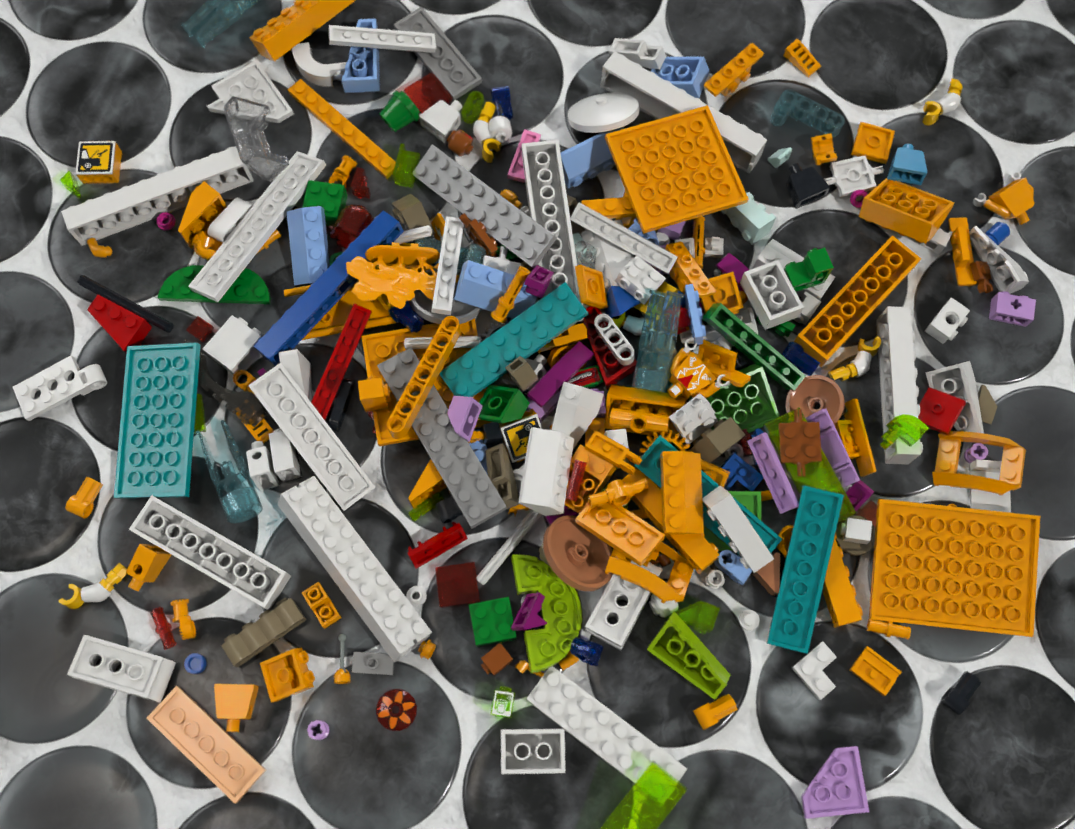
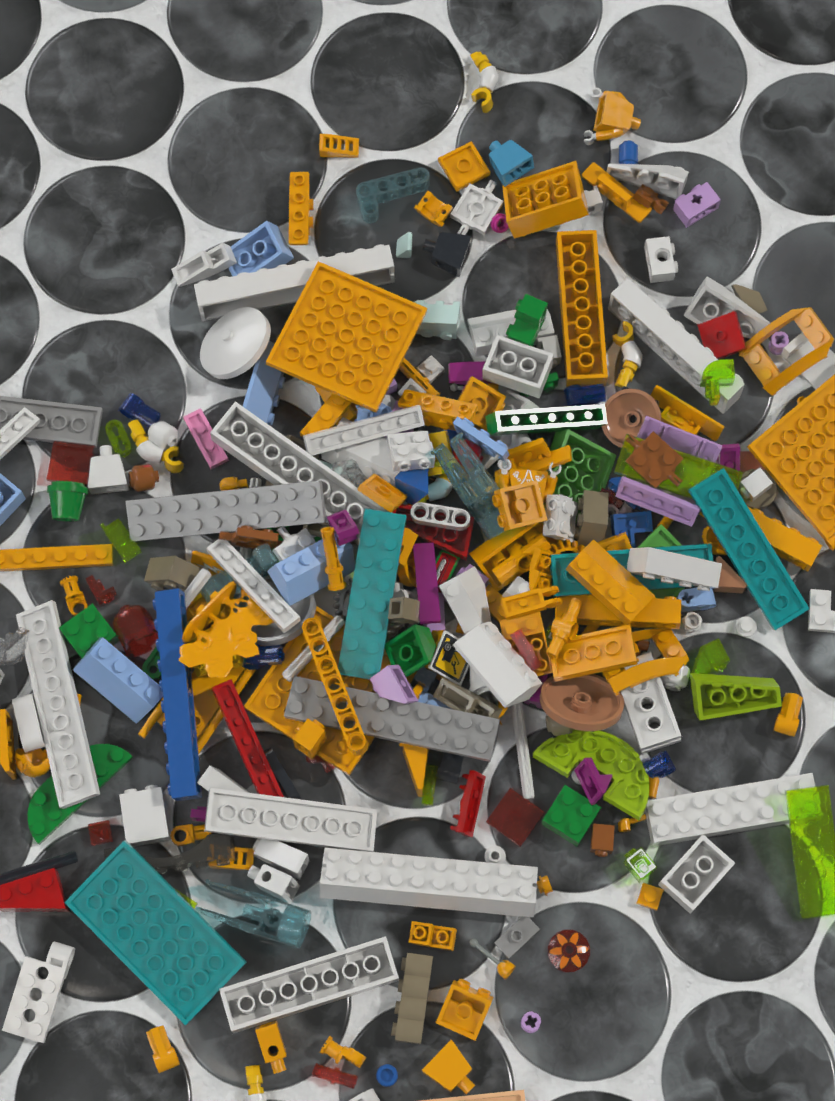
camera: 45 degrees left, 0 degrees up
none -> light orange plate [492,480,547,531]
none -> light orange slope [529,547,554,590]
none -> light orange plate [636,883,664,911]

